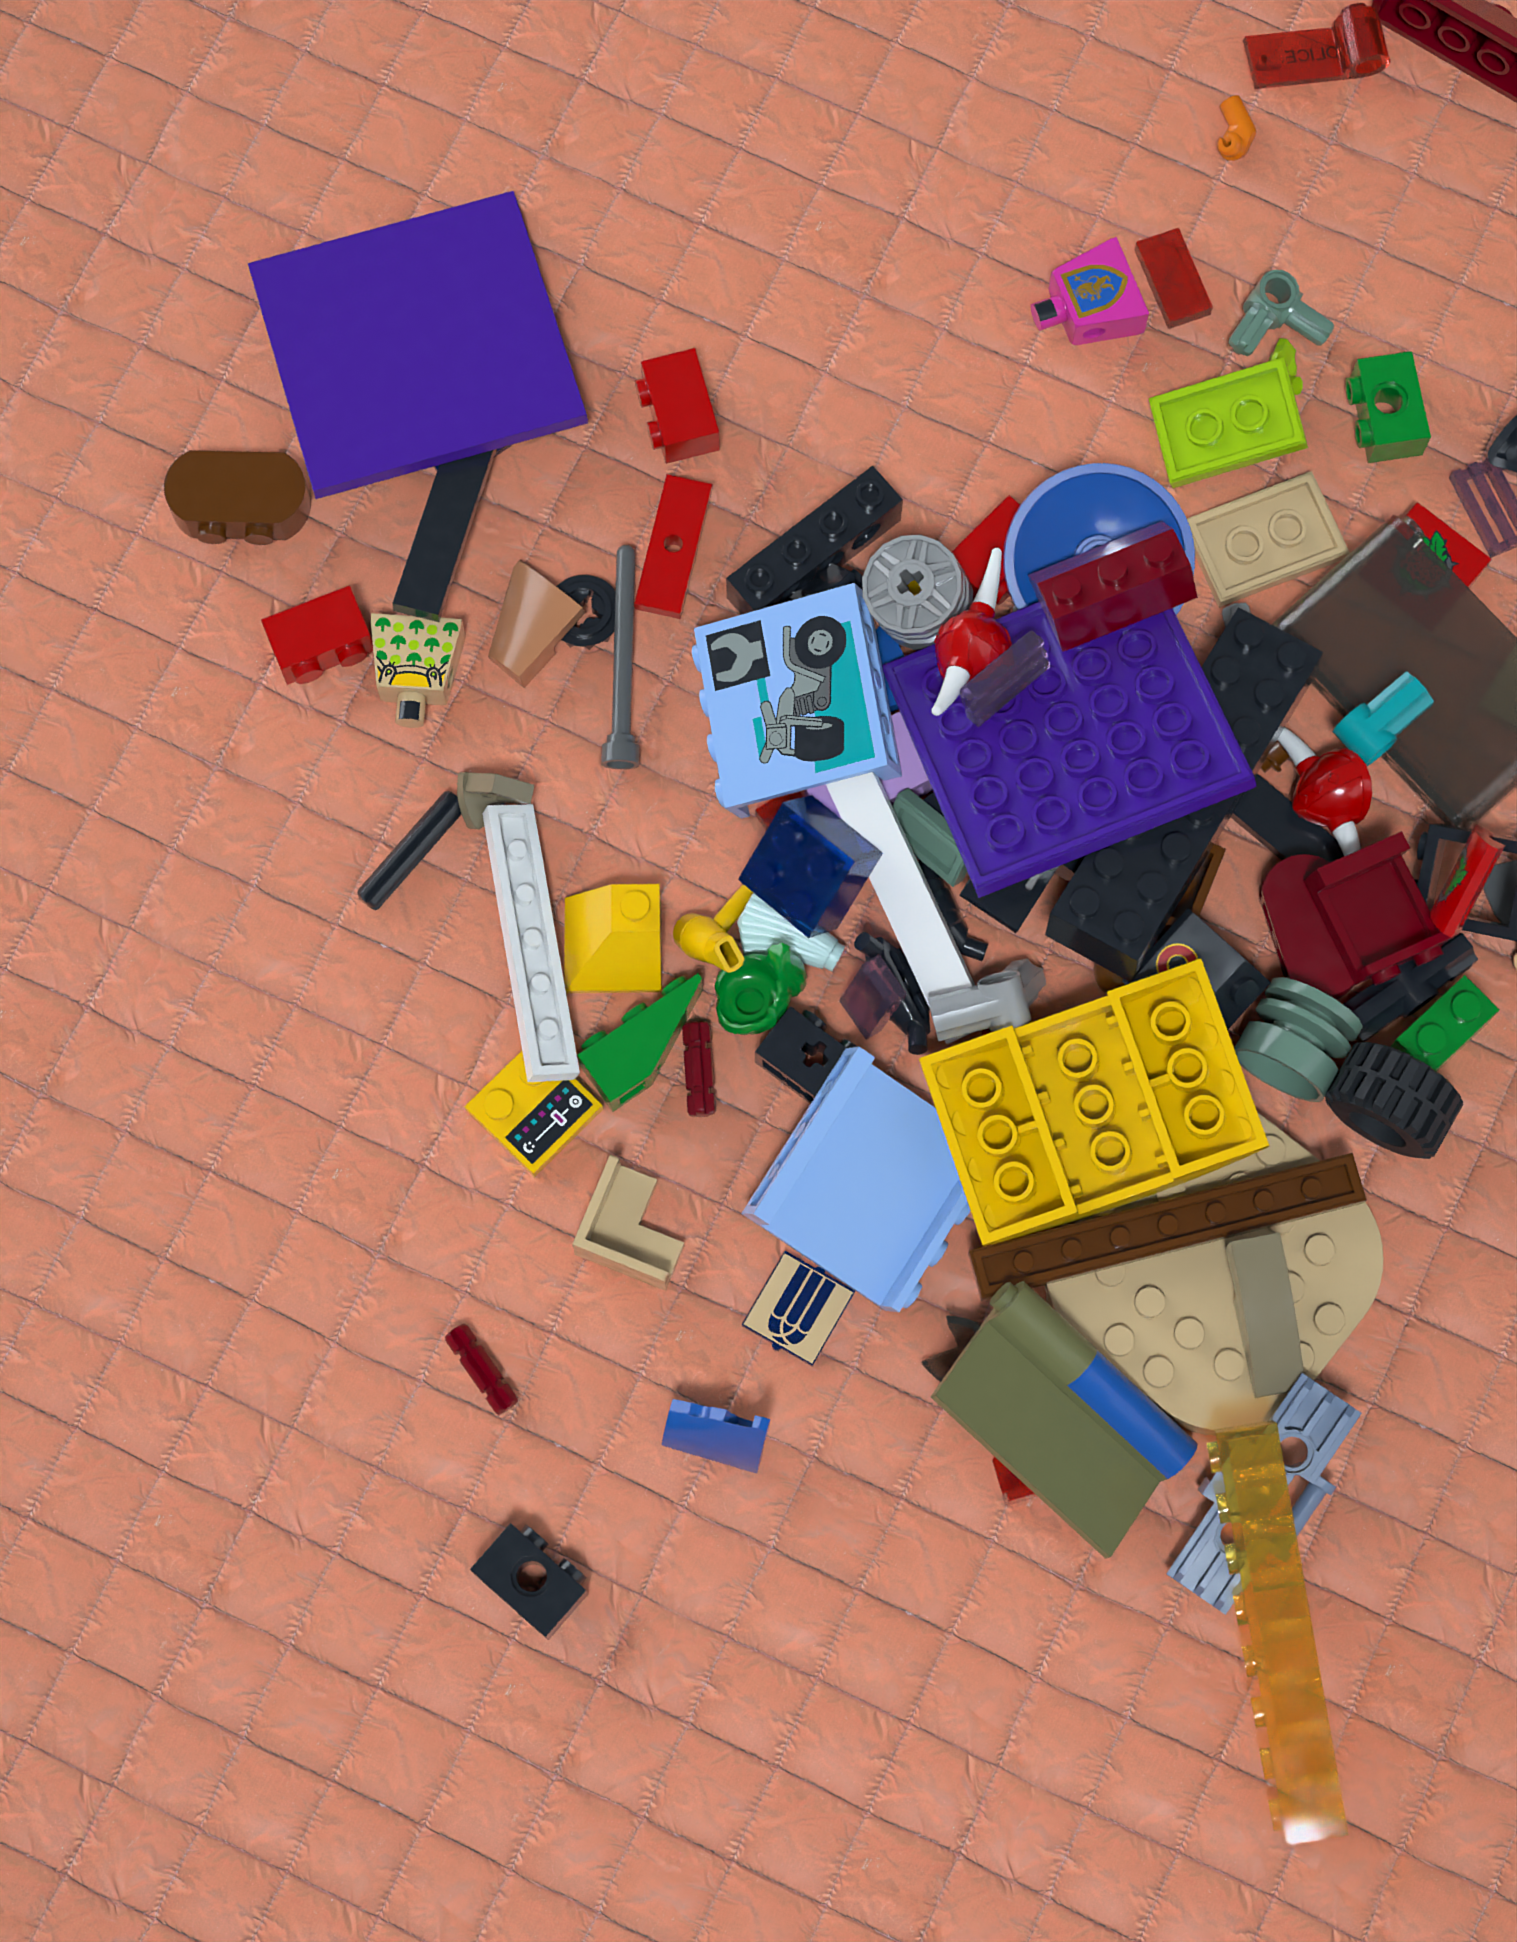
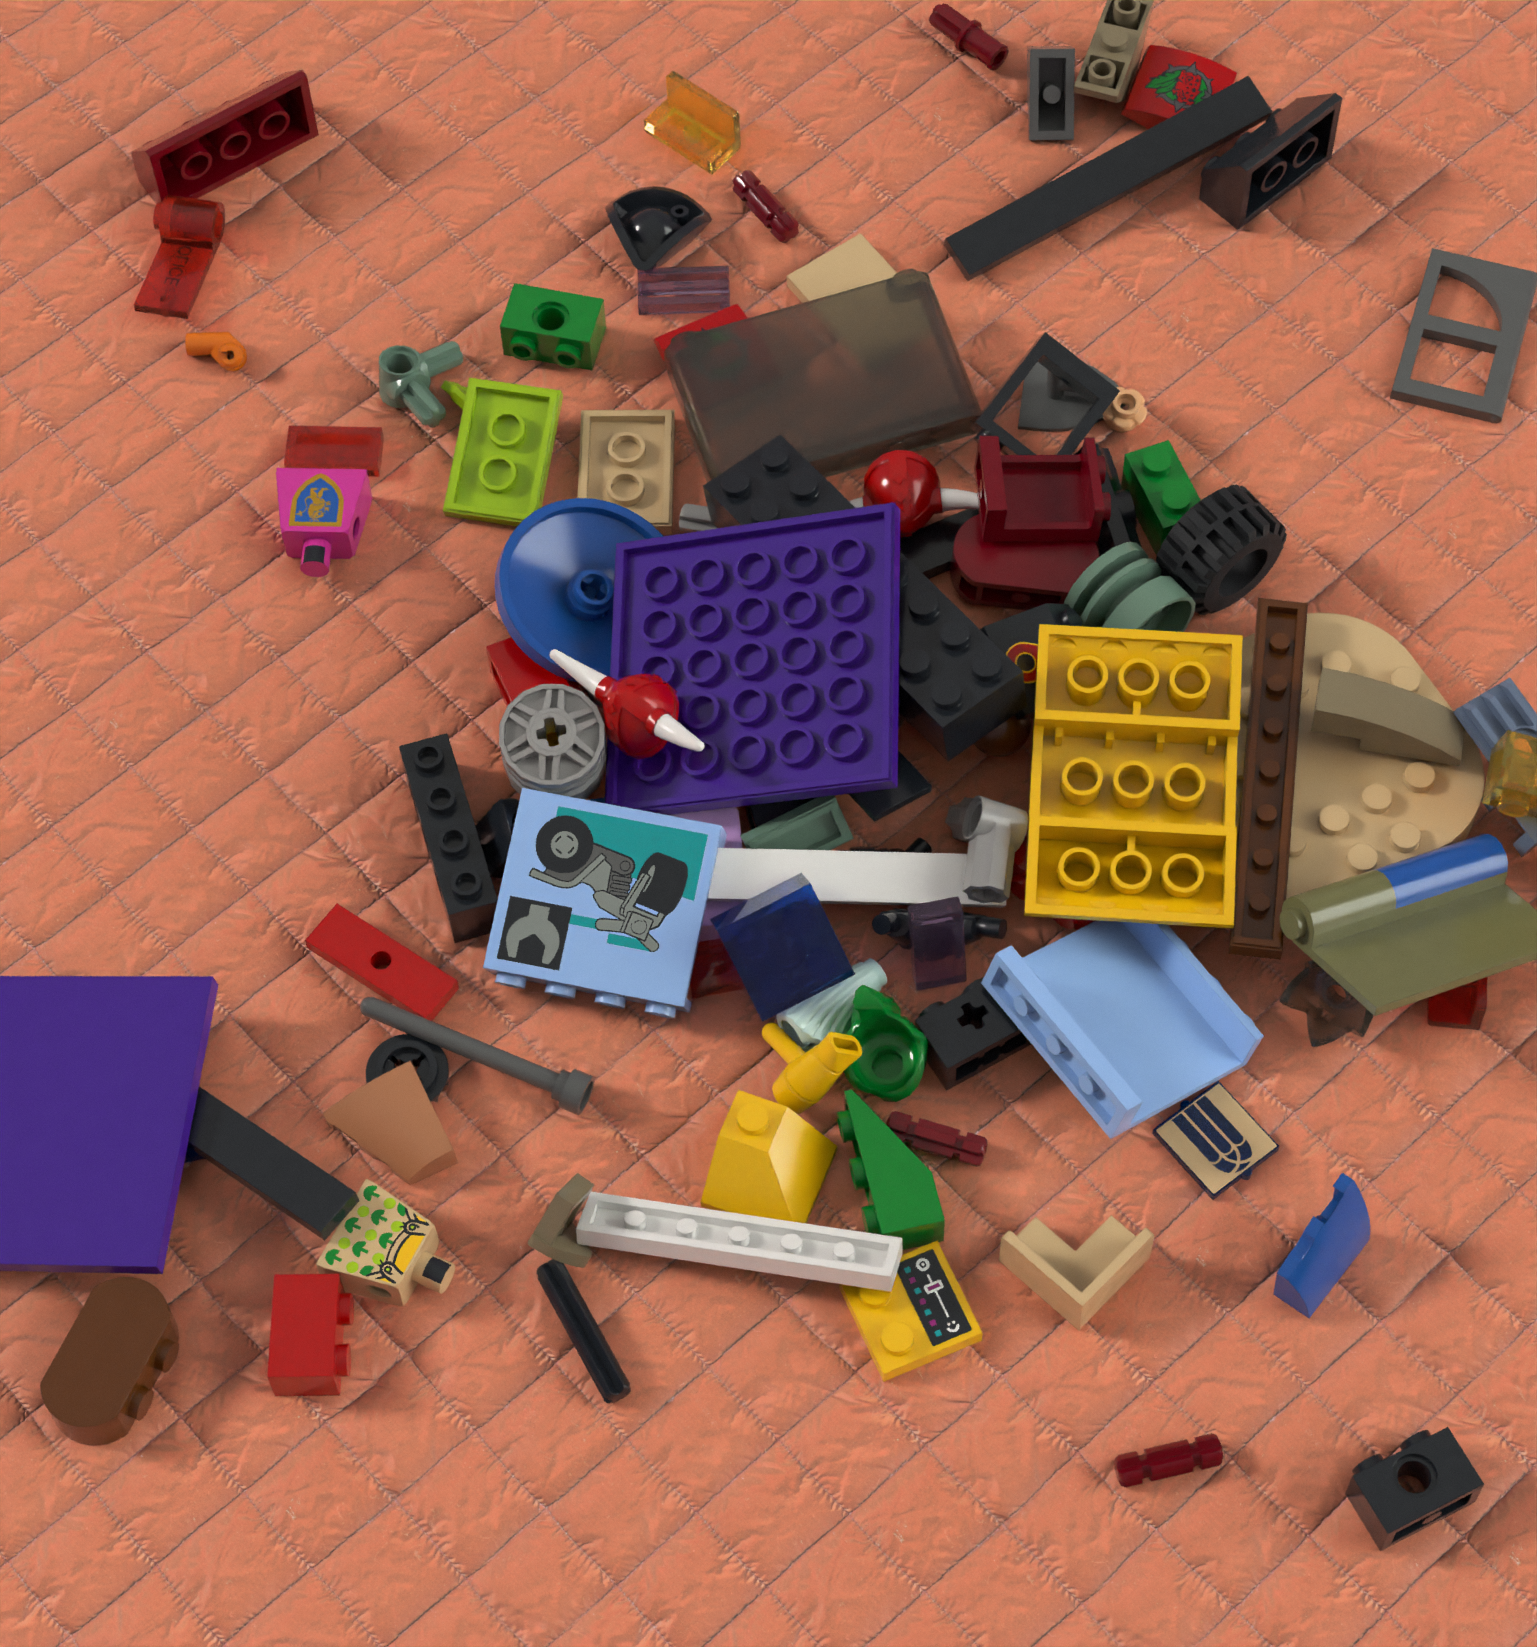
camera: 65 degrees left, 15 degrees down
red brick [635,348,720,464] -> none
clear purple tile [959,630,1051,727] -> none
dark red slope [1028,521,1198,652] -> none
teal piece [1332,671,1434,766] -> none
red slope [1429,825,1505,938] -> none

